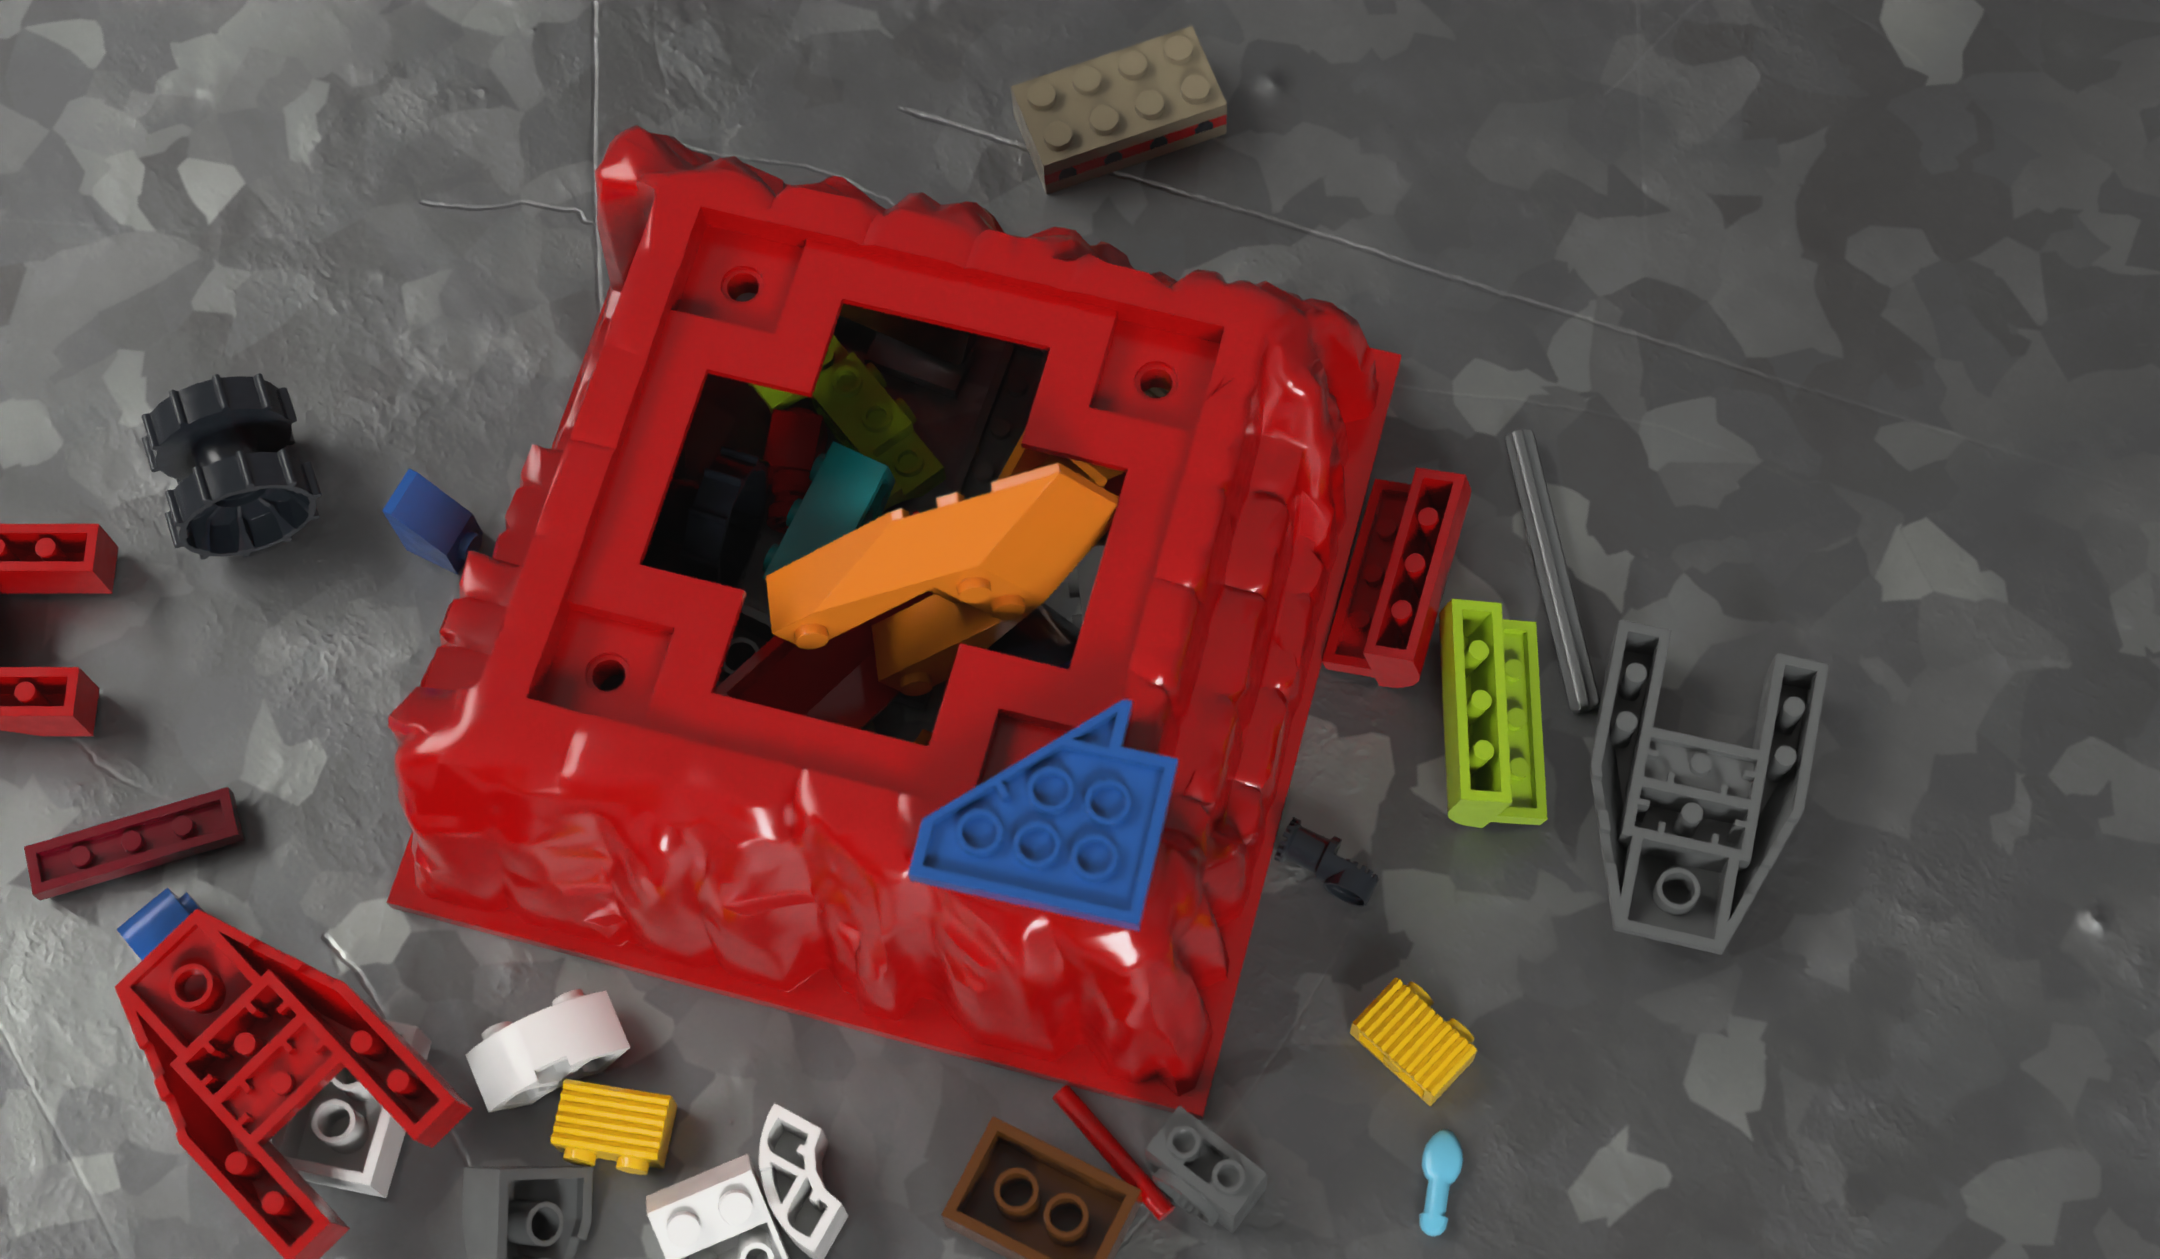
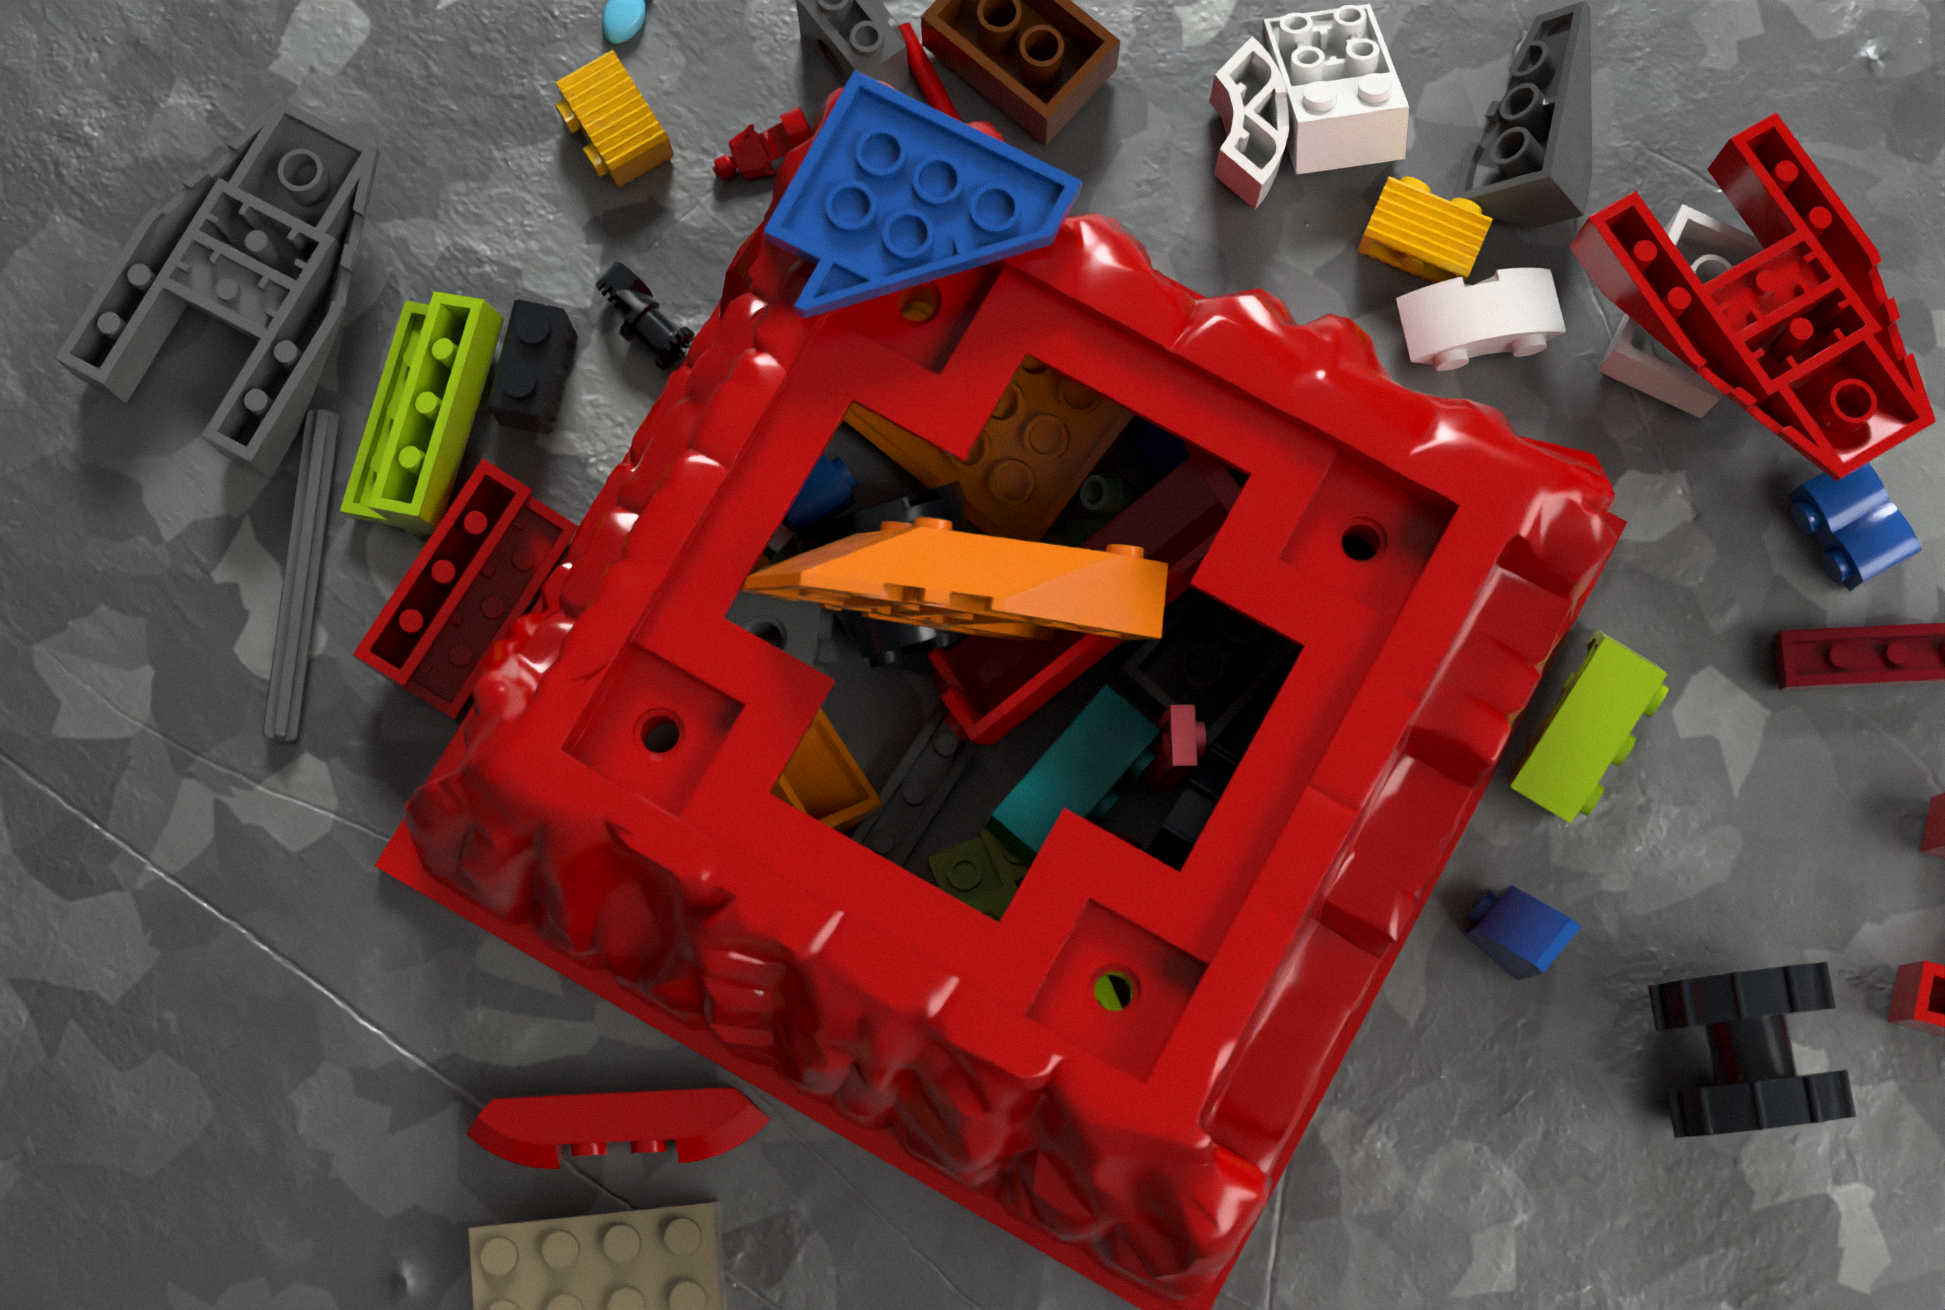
camera: 170 degrees left, 10 degrees up
none -> red brick [466,1087,770,1169]
none -> black brick [487,299,578,434]
none -> red piece [712,106,812,180]
none -> coral plate [1146,705,1206,792]
none -> lime wedge [1508,629,1669,824]

